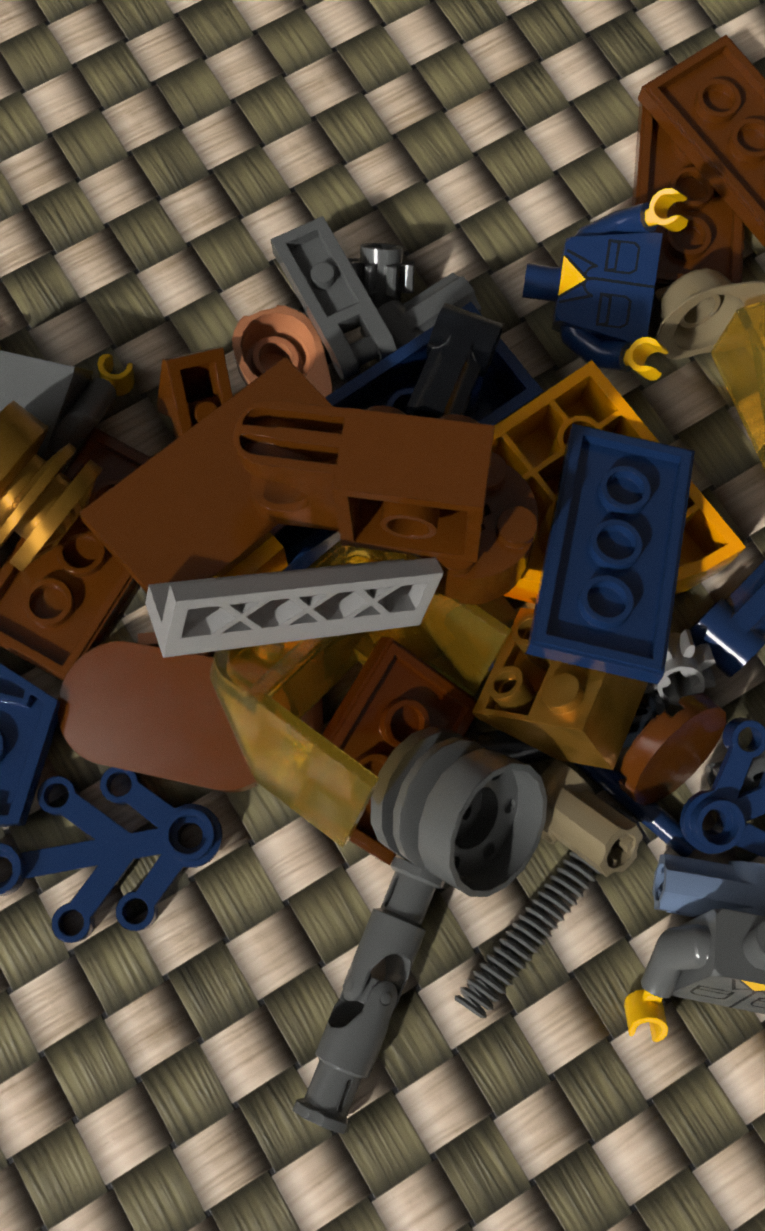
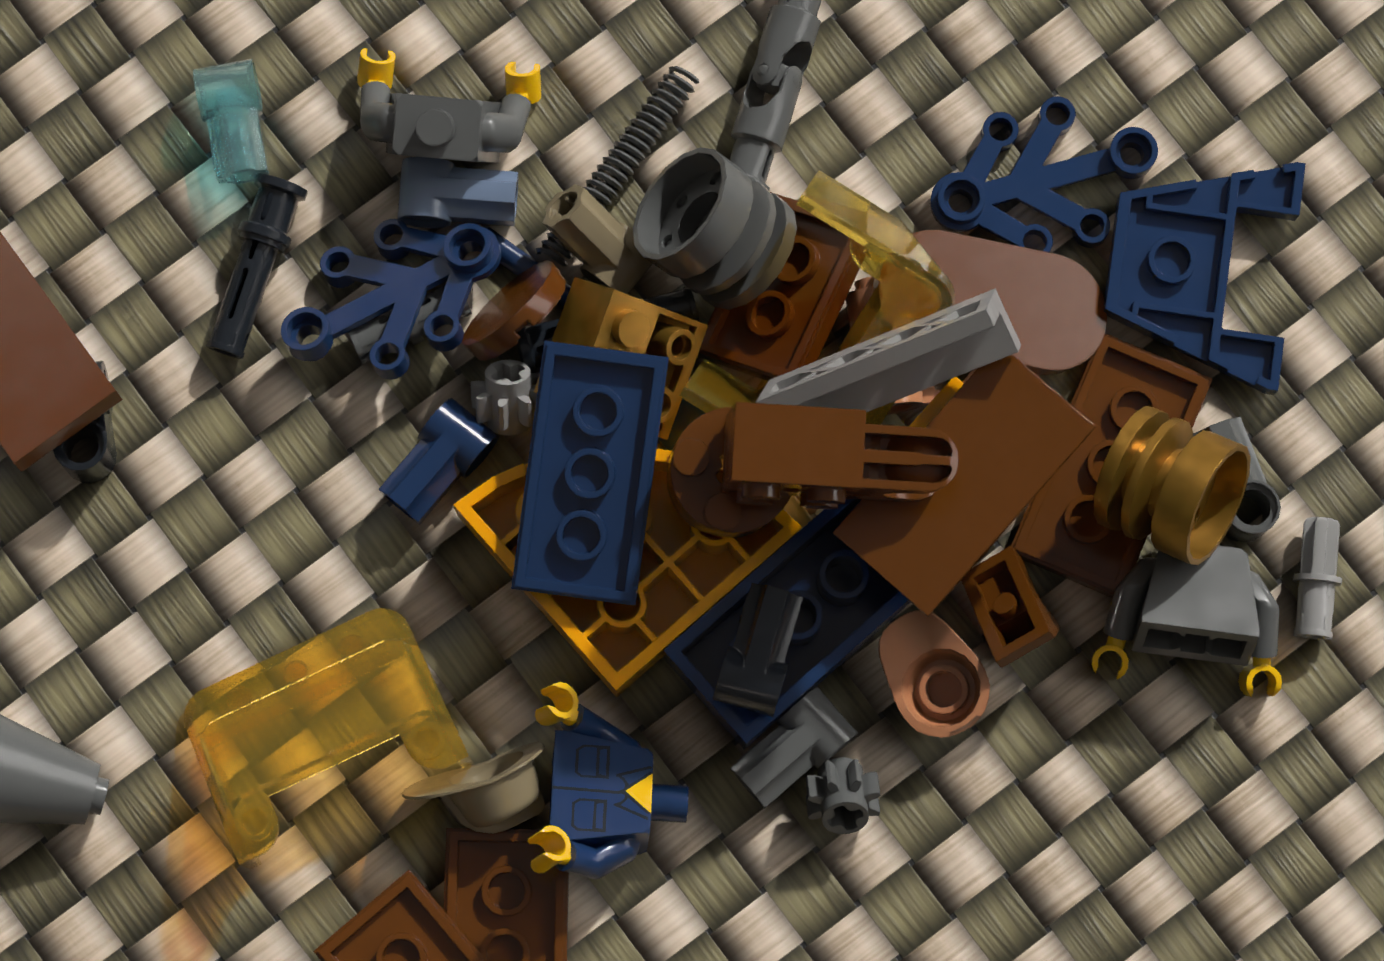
camera: 175 degrees right, 5 degrees up
dark grey plate [271,216,397,380] -> none

